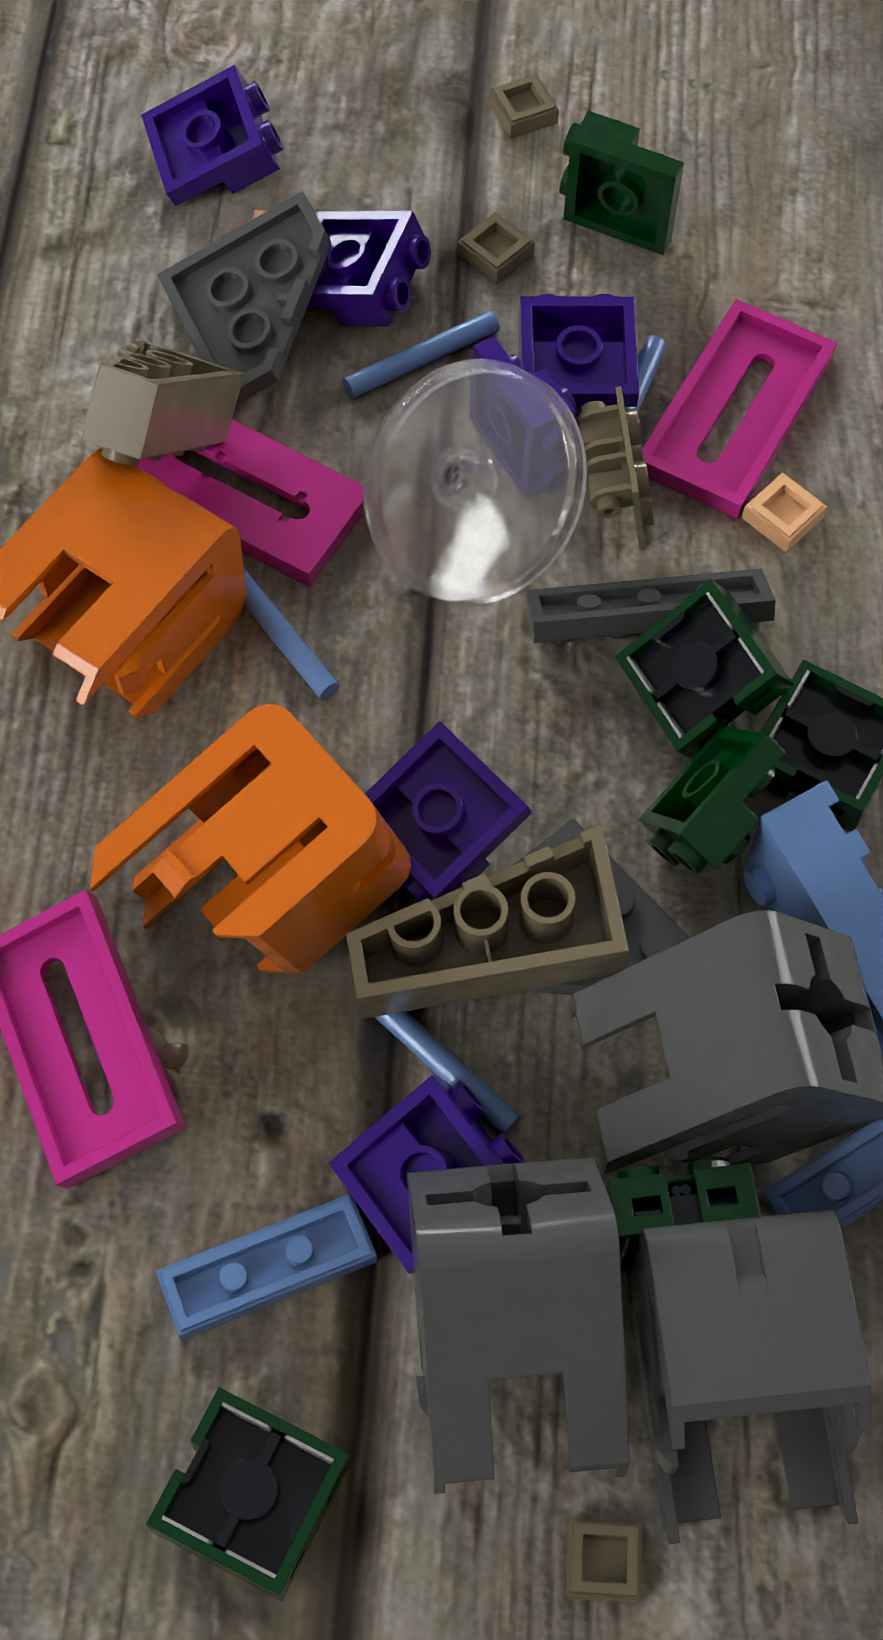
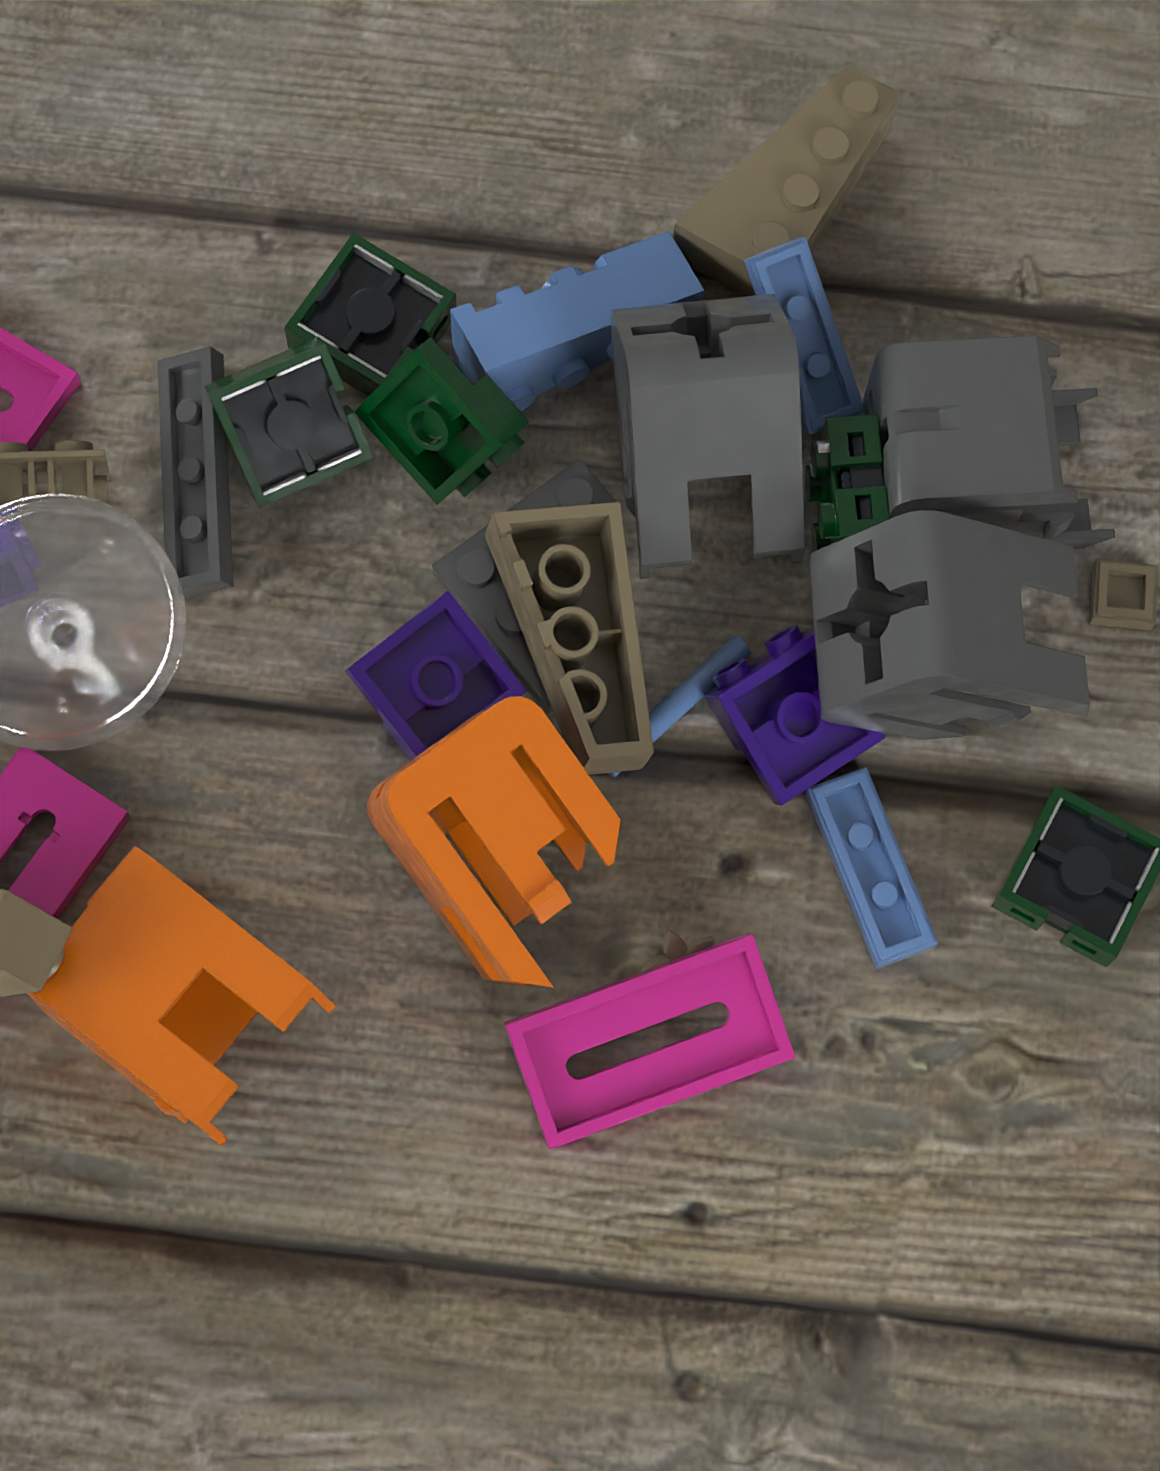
camera: 90 degrees left, 10 degrees up
medium blue bar [244,569,340,700] -> none
light nougat tile [742,472,827,552] -> none

